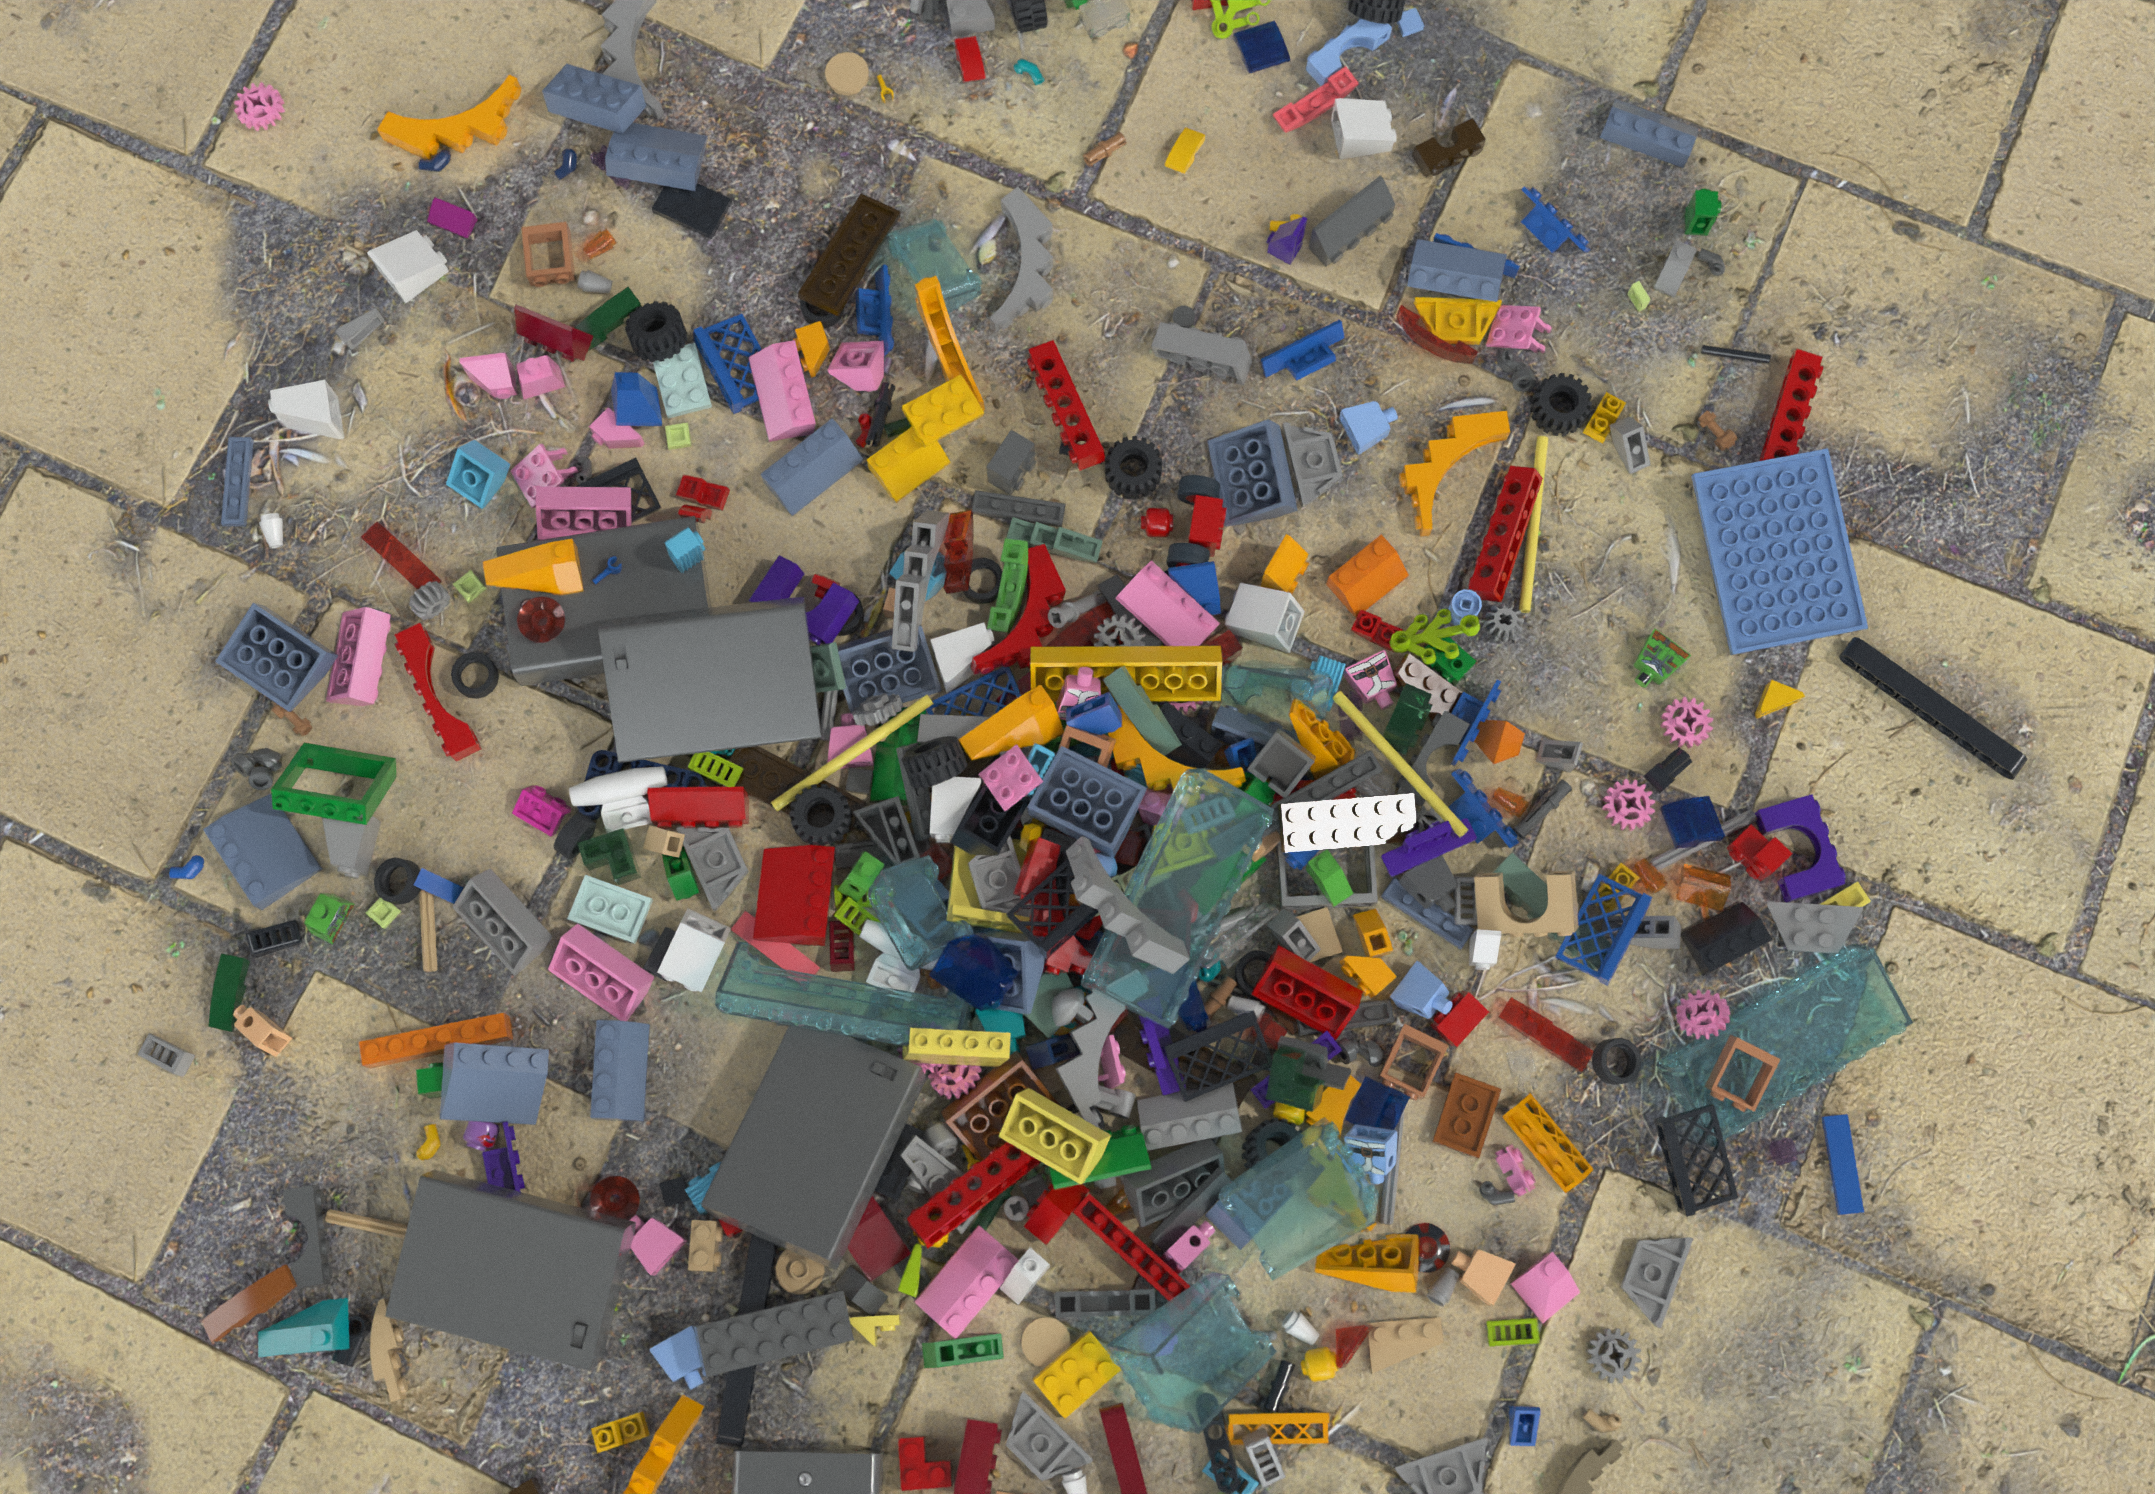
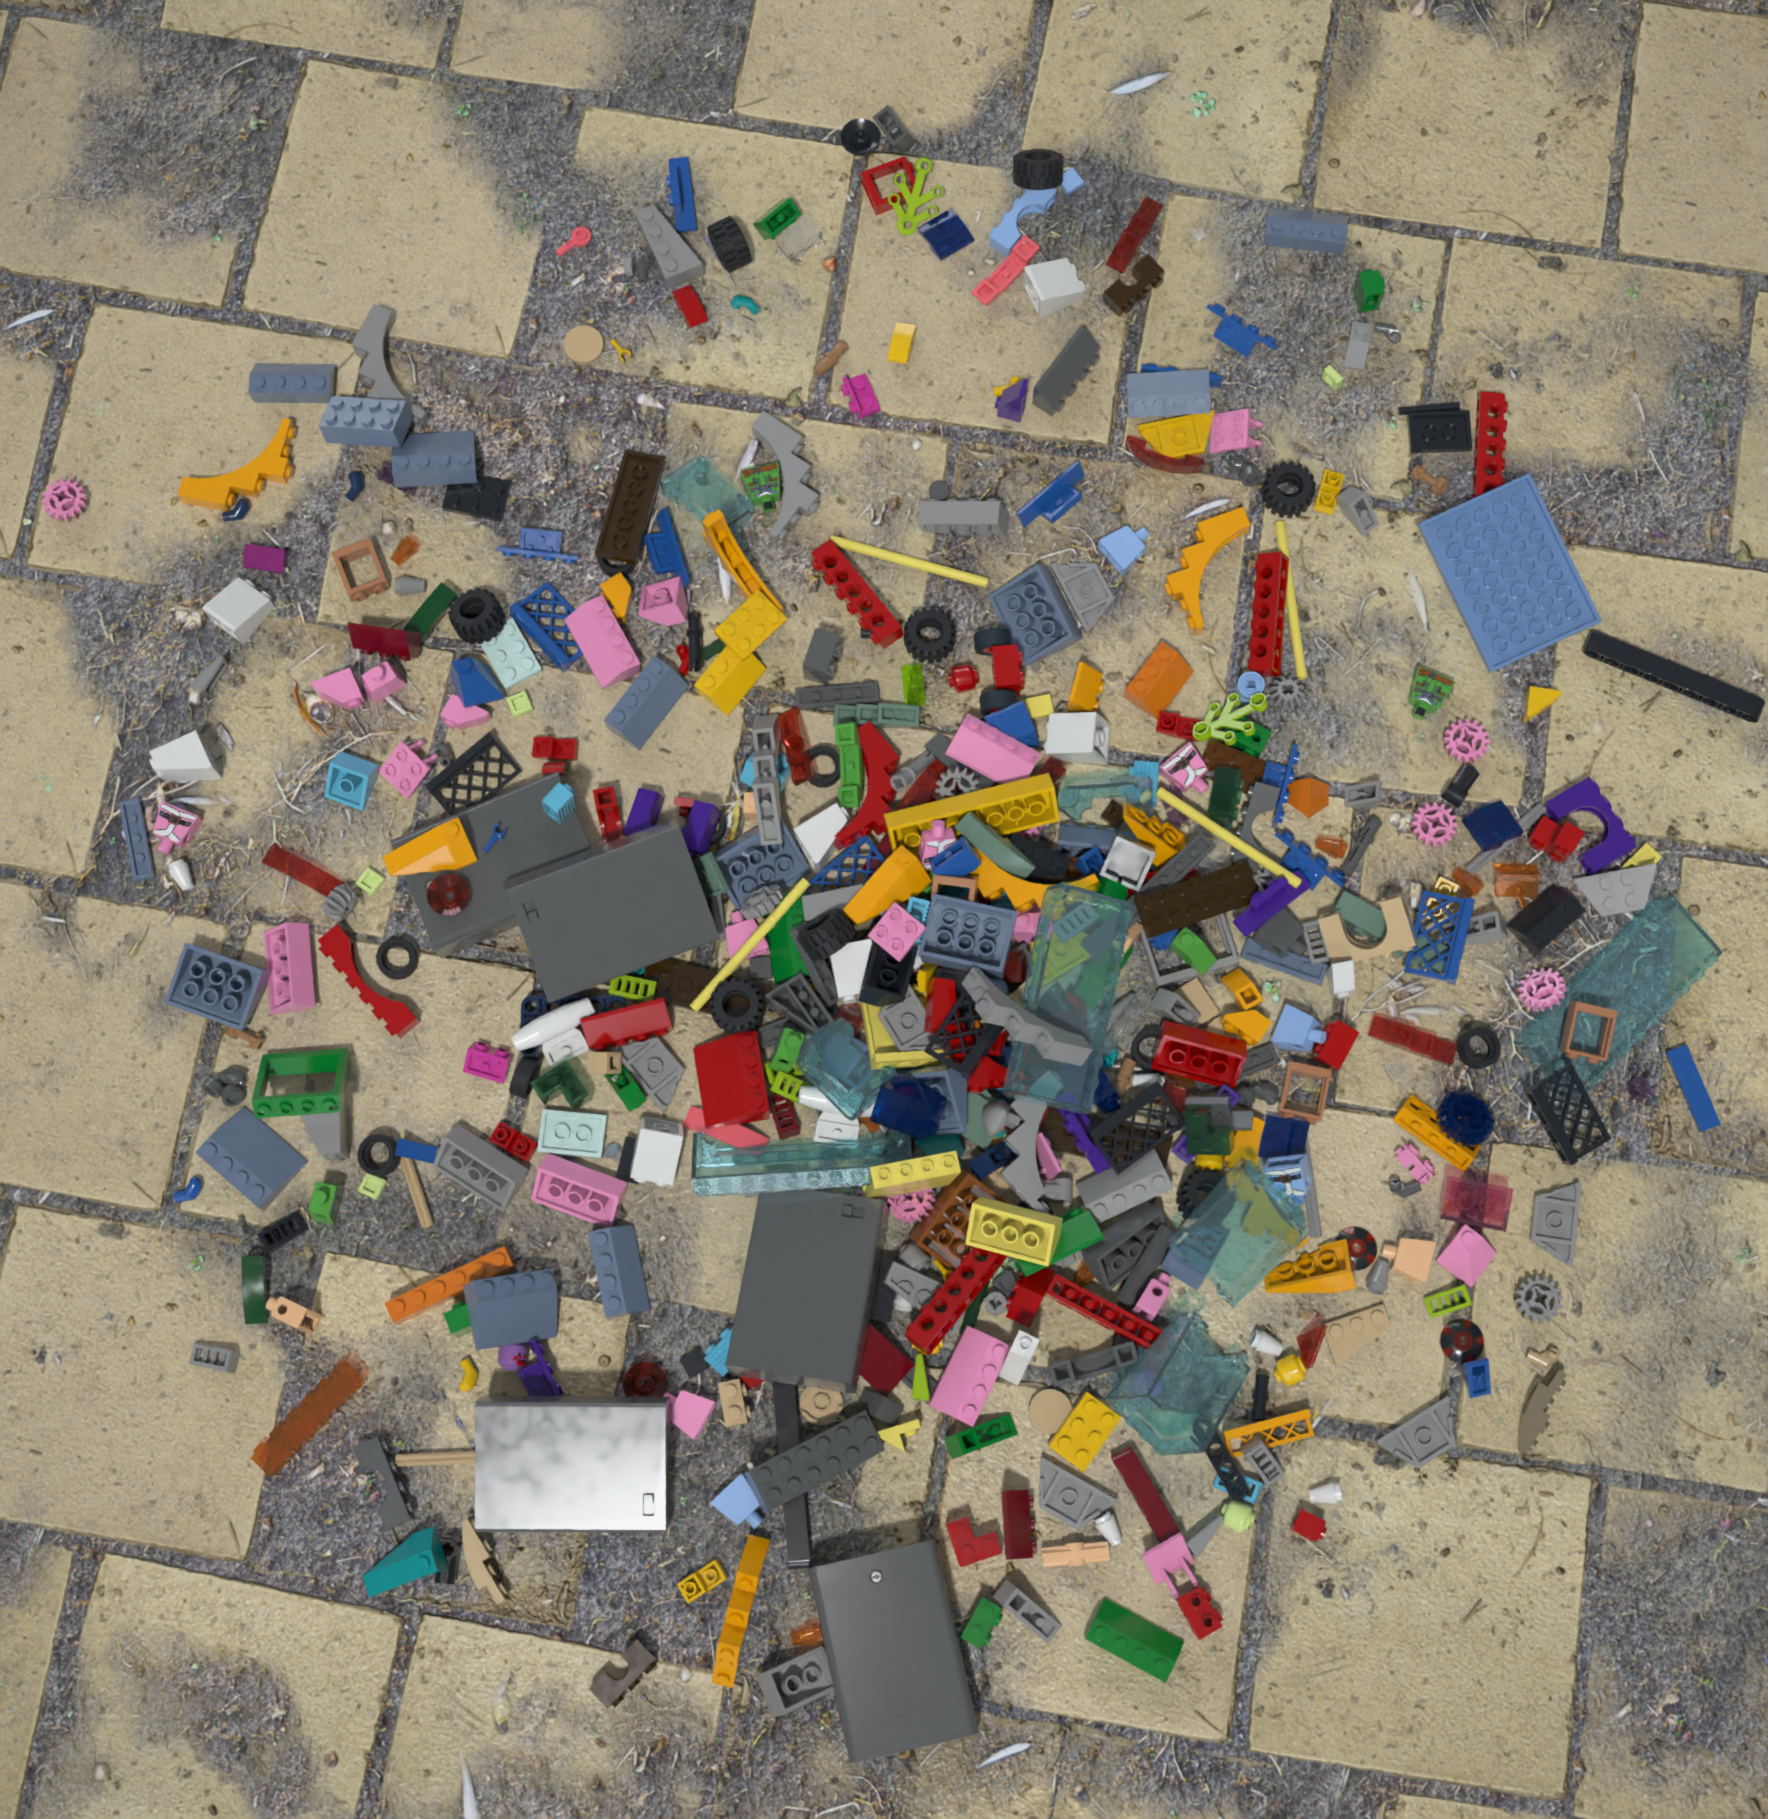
camera: 10 degrees left, 0 degrees up
dark orange slope [202,1265,297,1342] -> none
bright pink slope [536,487,632,540] -> none
dark orange plate [1432,1072,1502,1159] -> none
none -> bright pink torso [153,801,203,855]
none -> sand blue slope [248,363,337,403]
none -> clear orange brick [251,1360,367,1477]
none -> red slope [488,1121,538,1163]
none -> blue bracket [497,527,582,563]
none -> red arch [593,786,624,845]
none -> torso [740,462,781,514]
none -> light yellow piece [829,535,989,588]
none -> dark pink bracket [840,373,880,420]
none -> clear neon green slope [901,664,926,706]
none -> light yellow slope [1017,694,1054,721]
none -> dark brown tile [1101,799,1124,830]
none -> clear red slope [1105,196,1164,274]
none -> black plate [1407,410,1472,453]
none -> clear blue gear [1436,1090,1495,1147]
none -> clear pink slope [1440,1176,1513,1232]
none -> dish [1440,1319,1484,1364]

